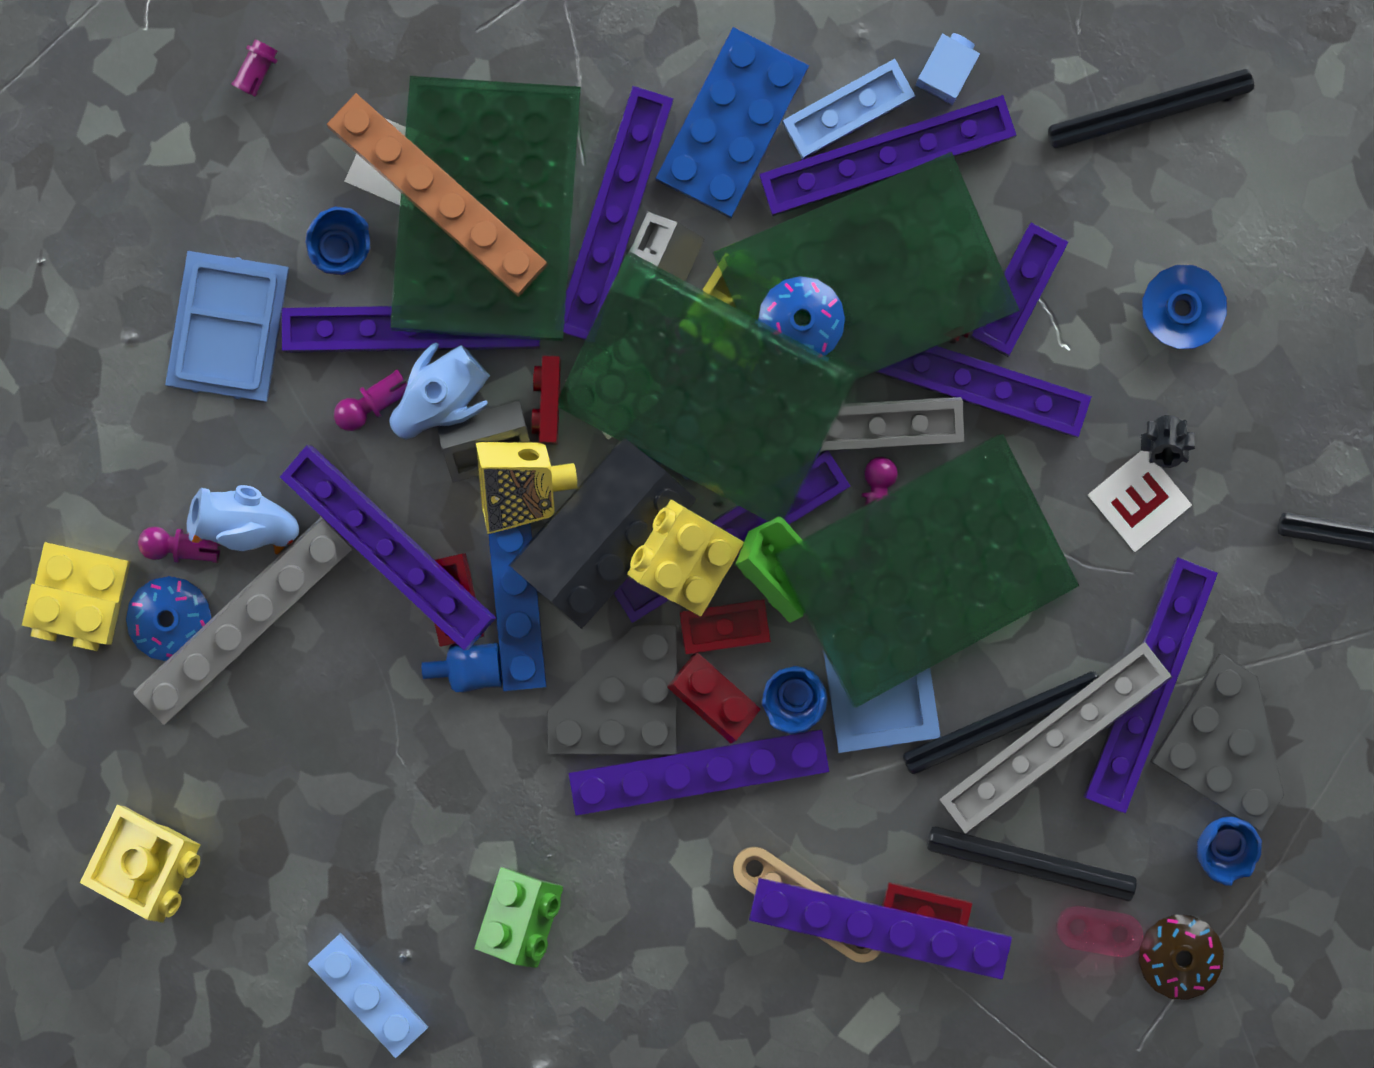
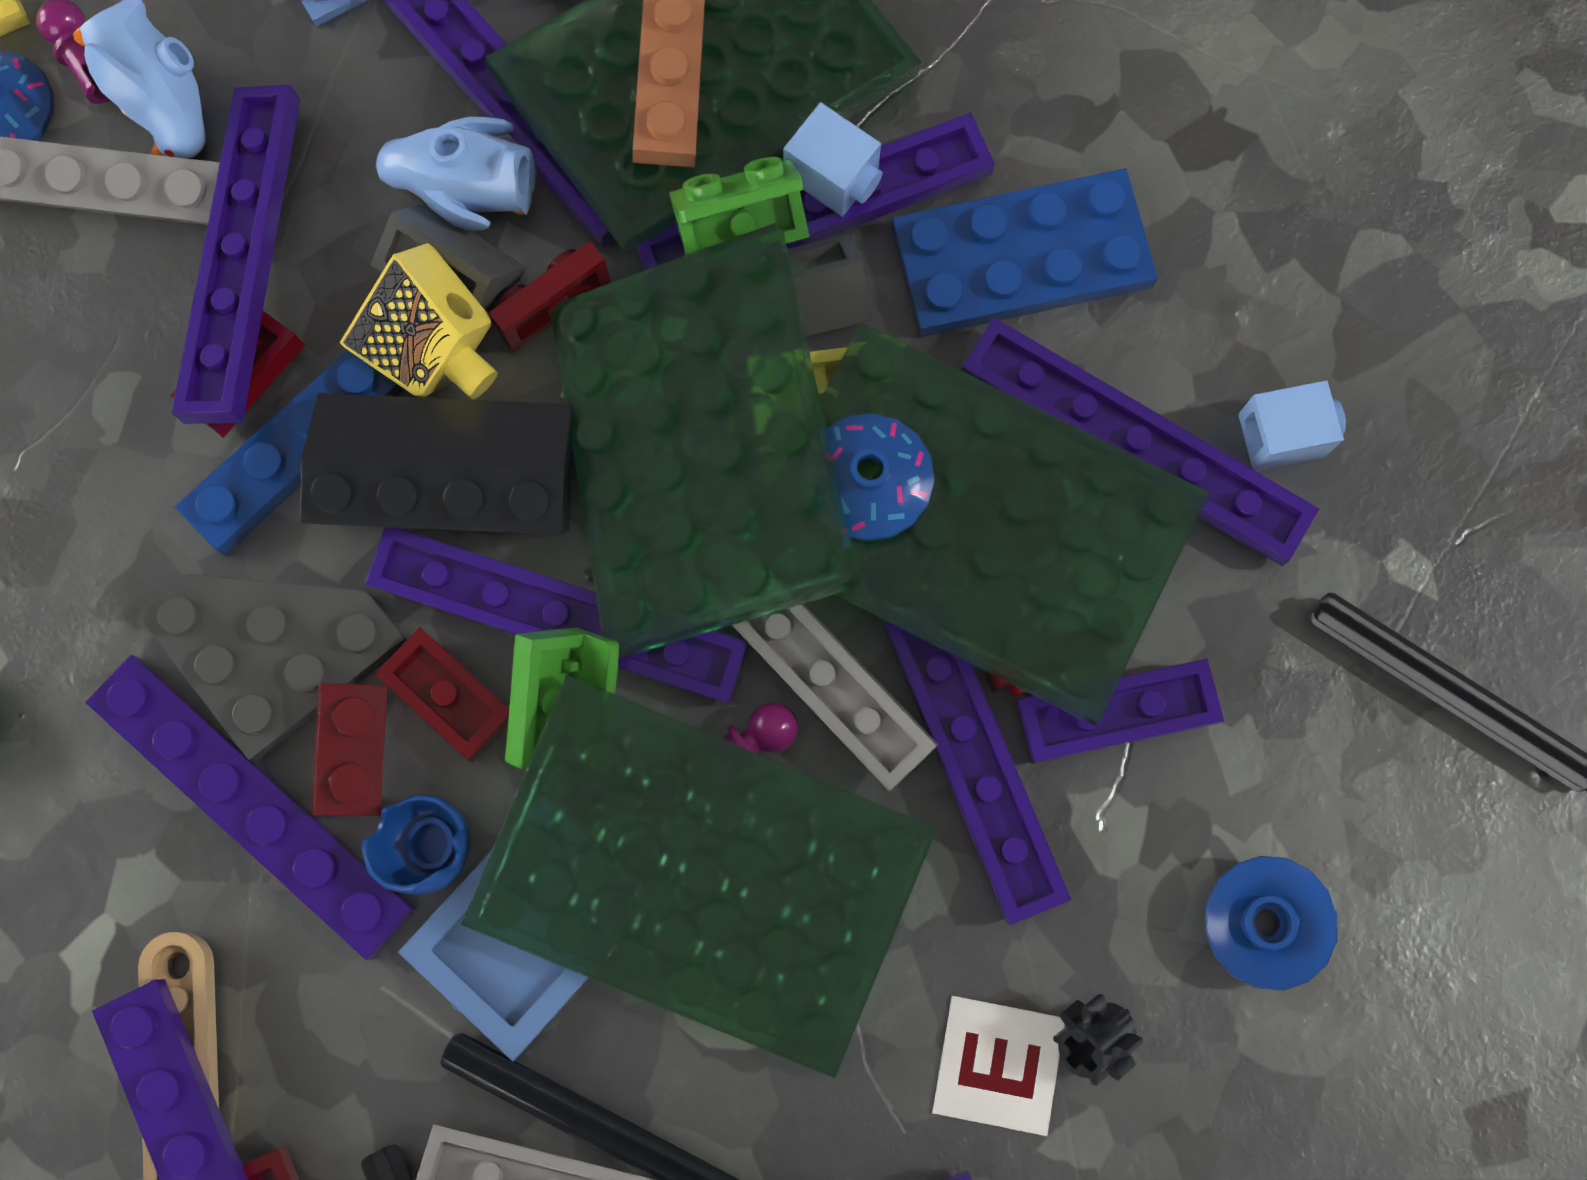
camera: 55 degrees right, 10 degrees down
magenta pin [334,369,407,432] -> none
blue piece [421,643,502,692] -> none
light yellow plate [627,500,745,616] -> none
light blue plate [782,59,915,160] -> none
none -> bright green bracket [669,157,810,270]
none -> light blue brick [783,102,882,217]

